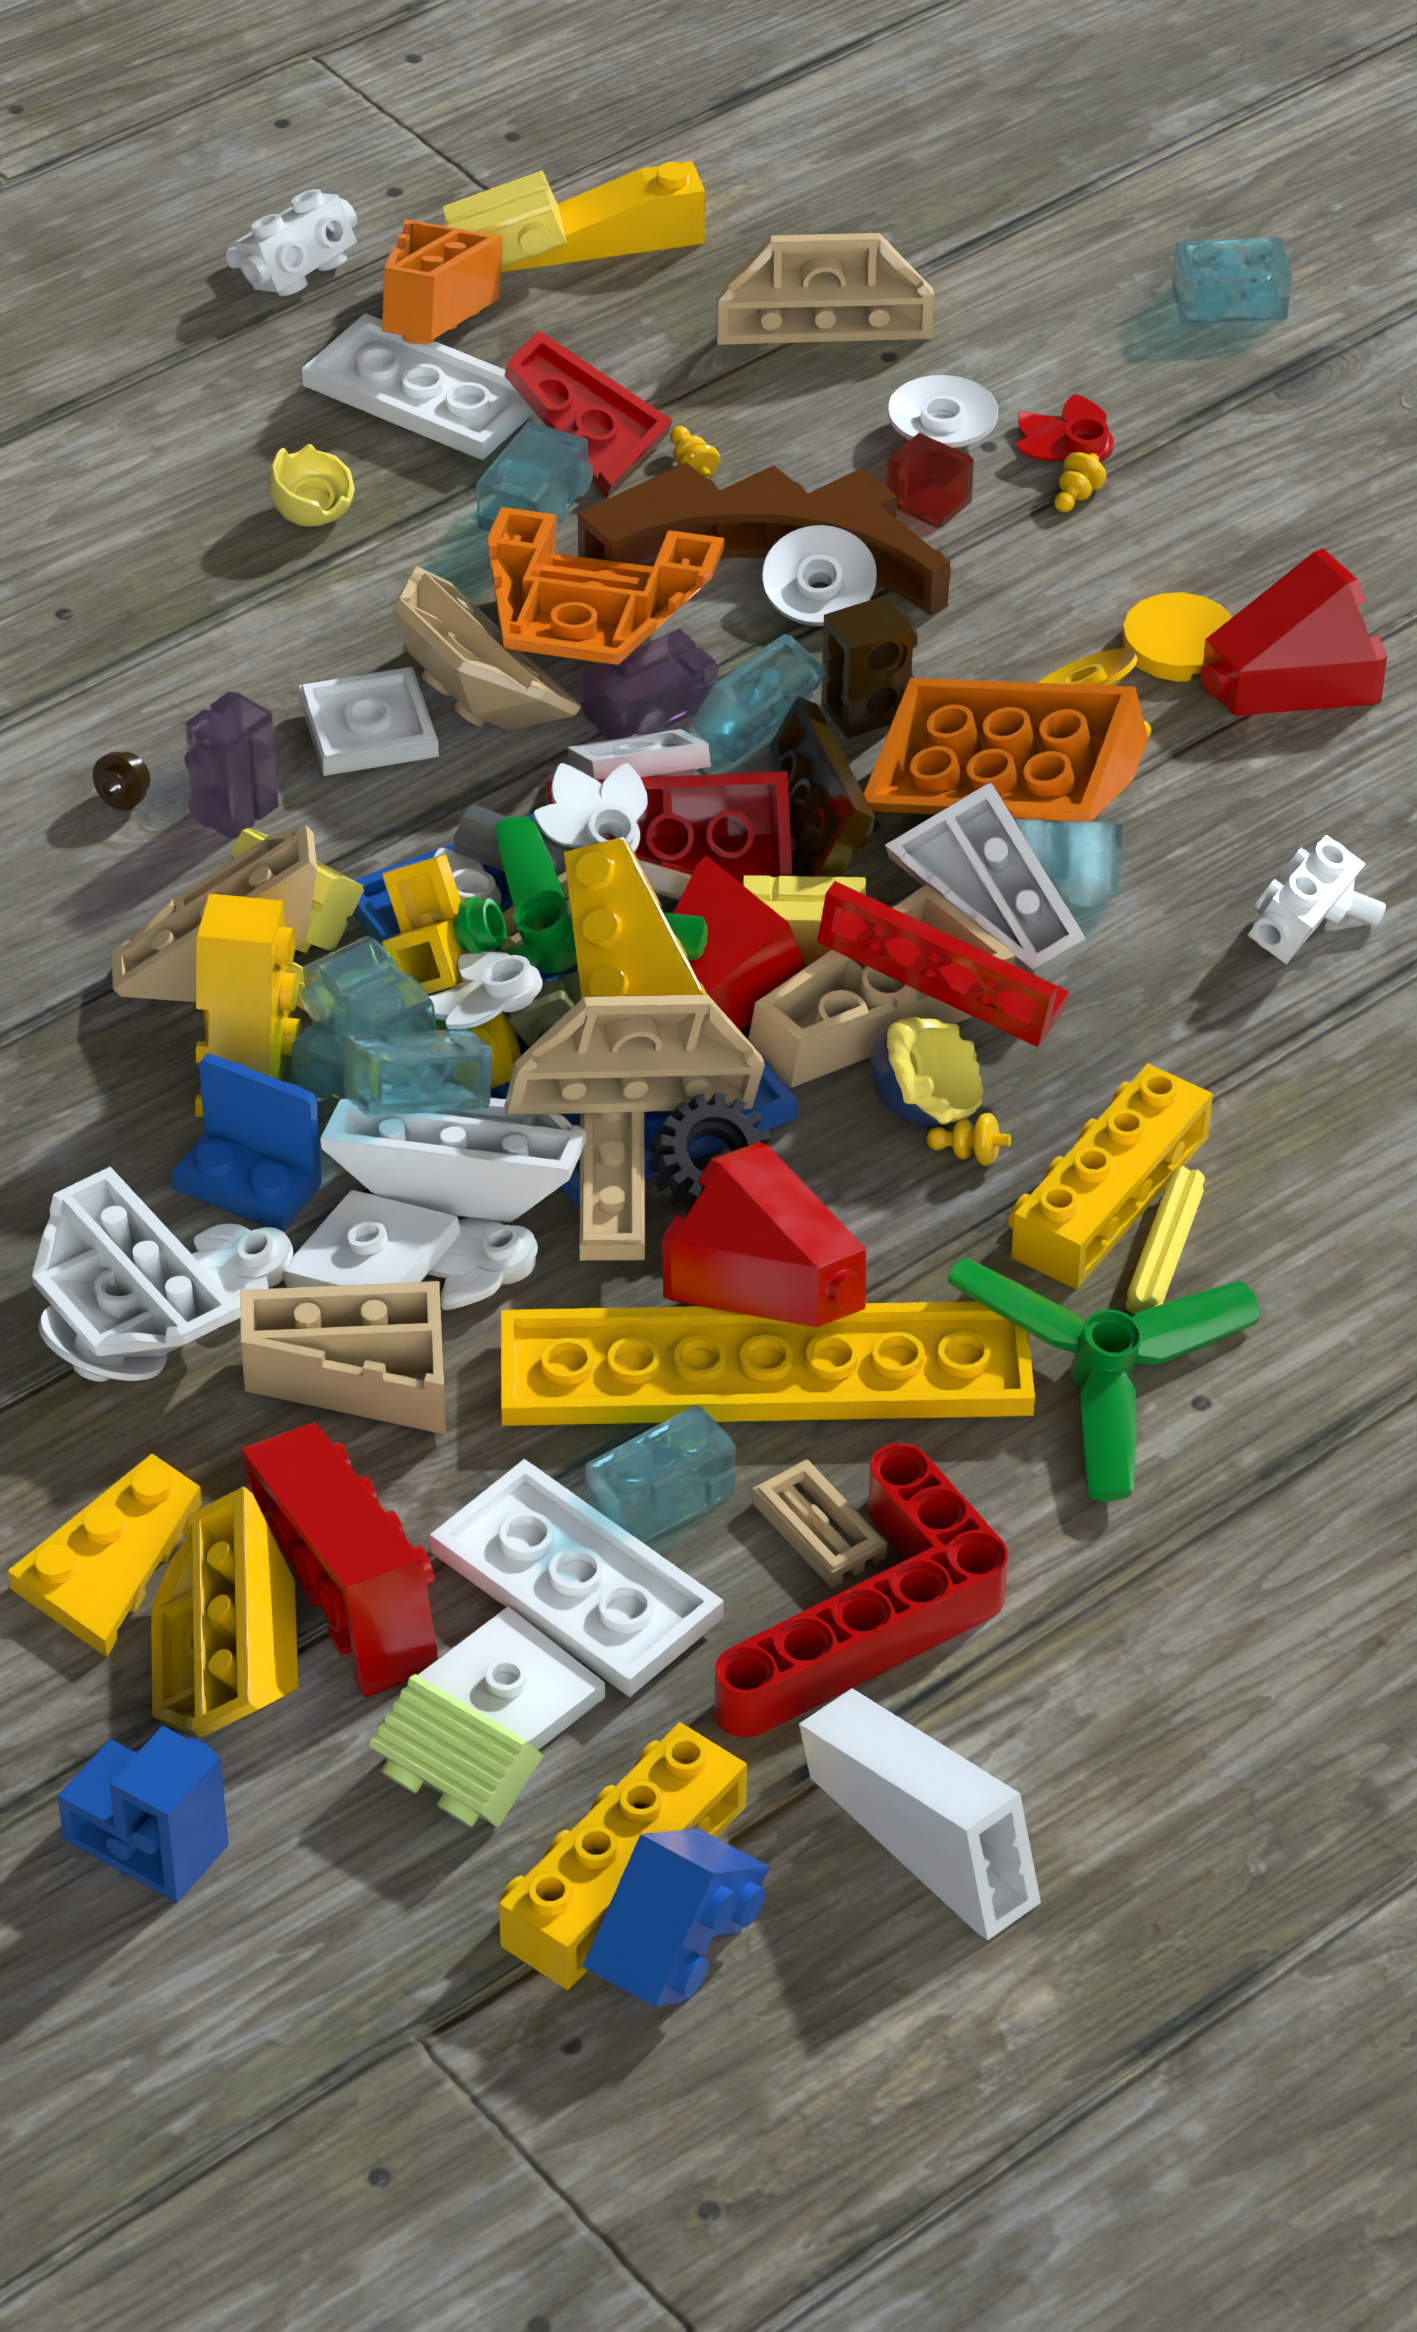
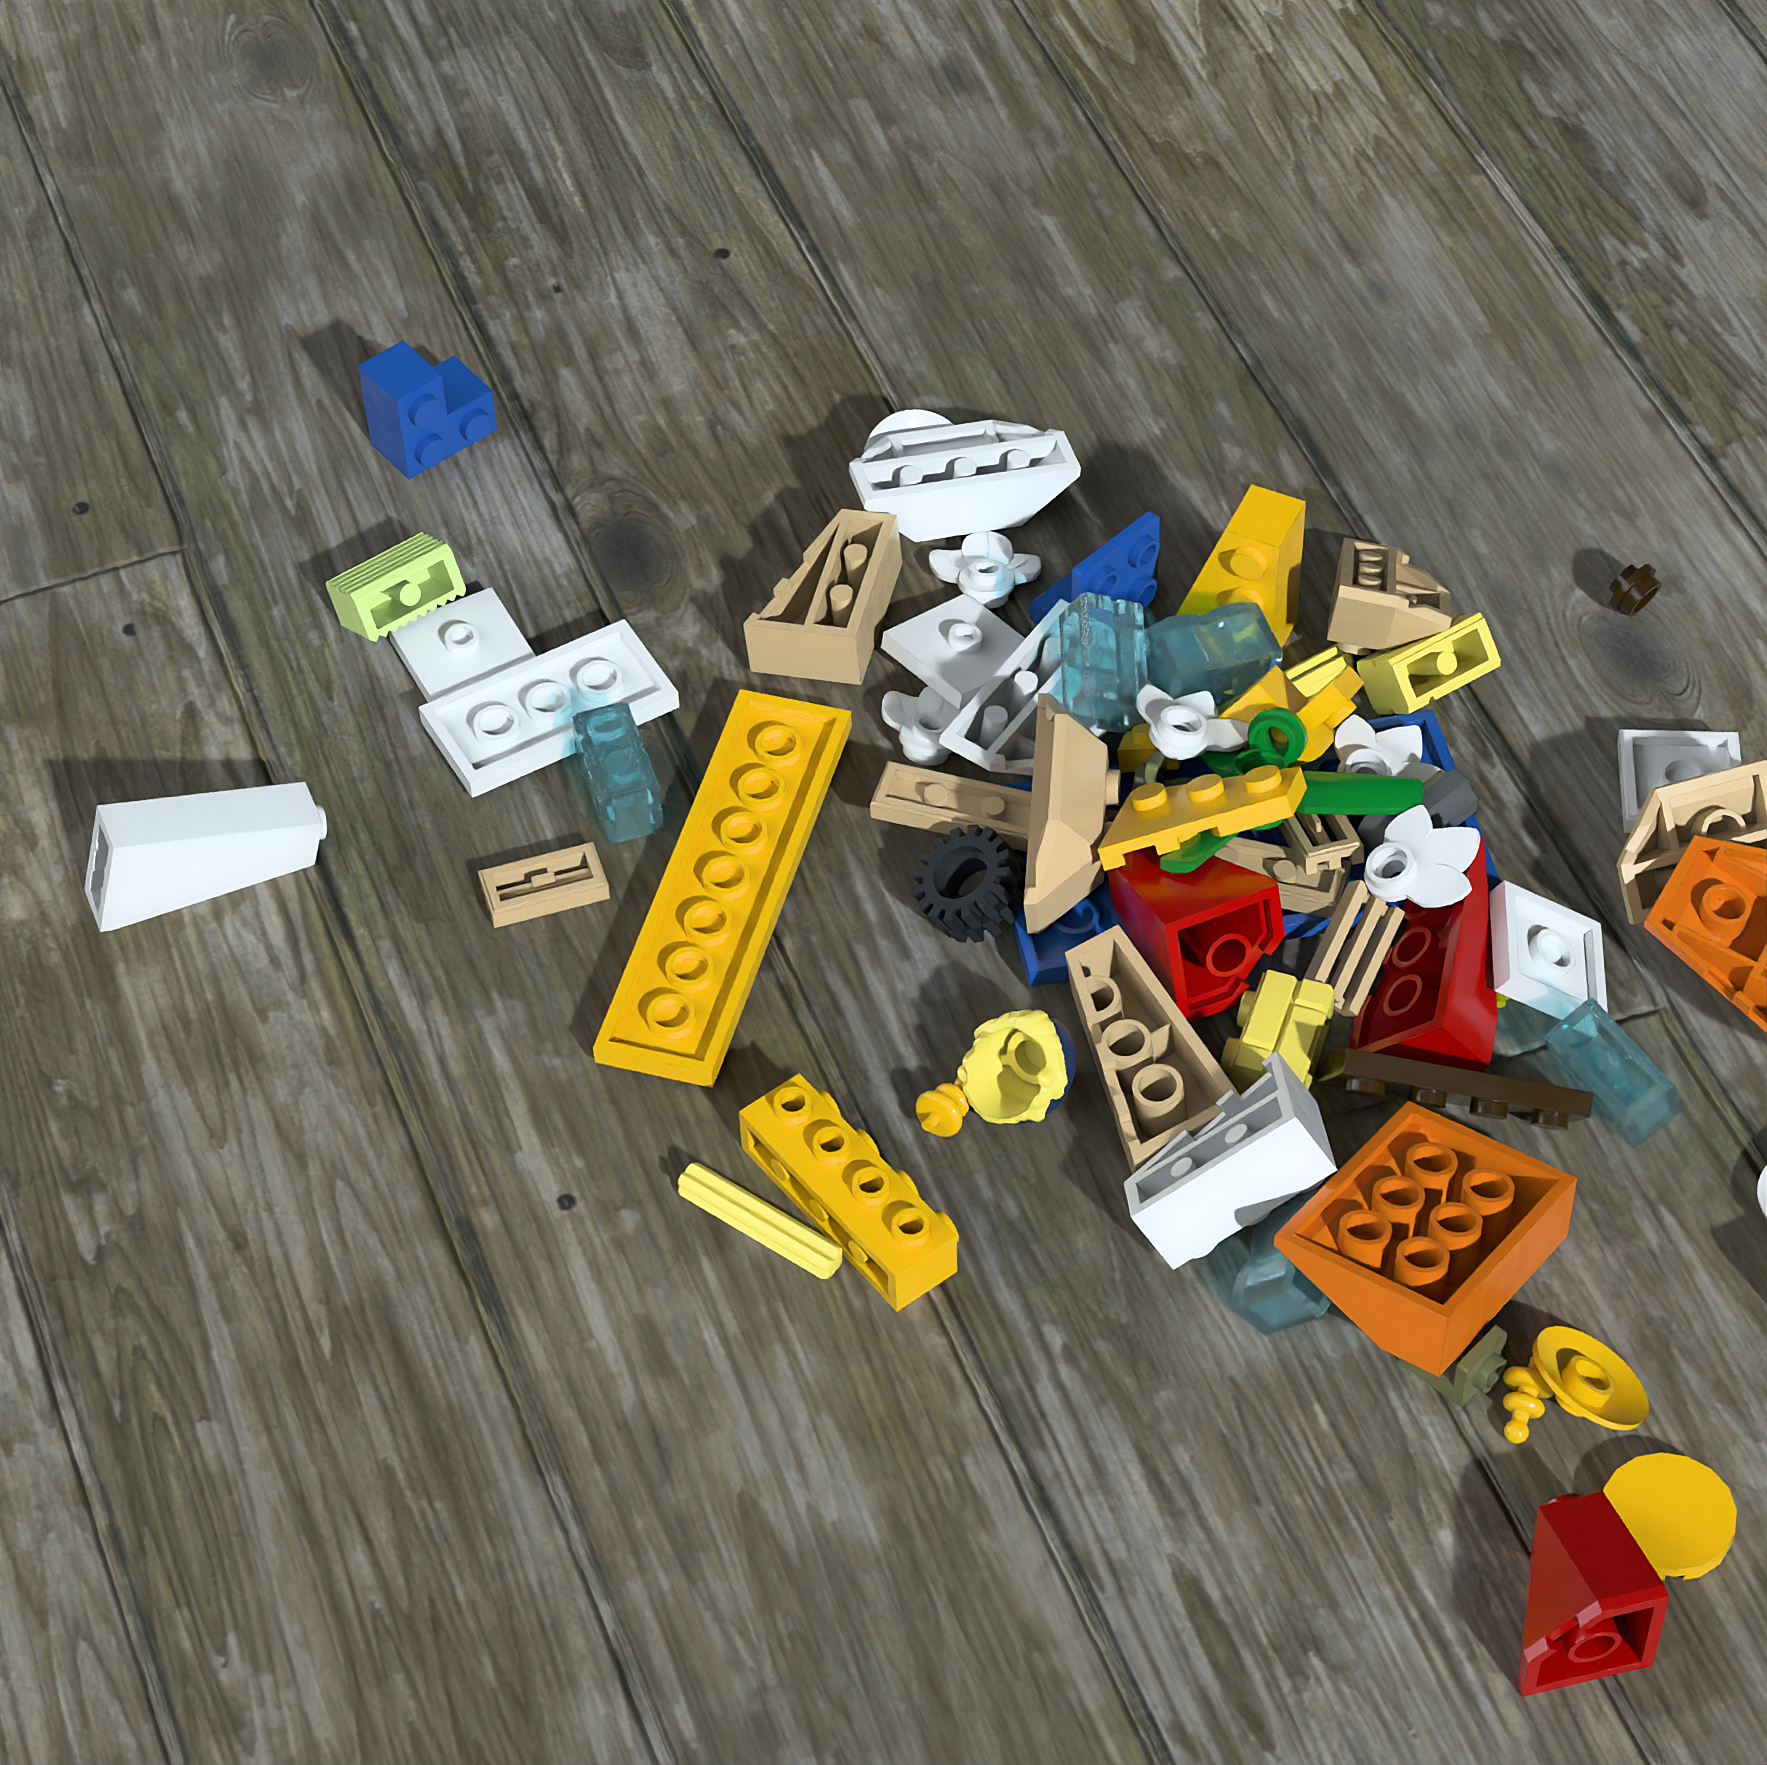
camera: 110 degrees right, 5 degrees up
yellow wing [7,1454,202,1658] -> none
yellow wedge [151,1487,298,1738] -> none
clear purple brick [184,691,279,838] -> none
red wedge [241,1422,439,1698] -> none
yellow brick [498,1722,747,1990] -> none
clear purple brick [582,628,718,740] -> none
blue brick [582,1828,770,2007] -> none
red slope [662,1142,866,1328] -> none
red beam [714,1443,1008,1737] -> none
red fence [817,881,1069,1047] -> none
dark brown brick [821,595,918,738] -> none
green piece [948,1258,1260,1502] -> none
white brick [1248,835,1386,965] -> none

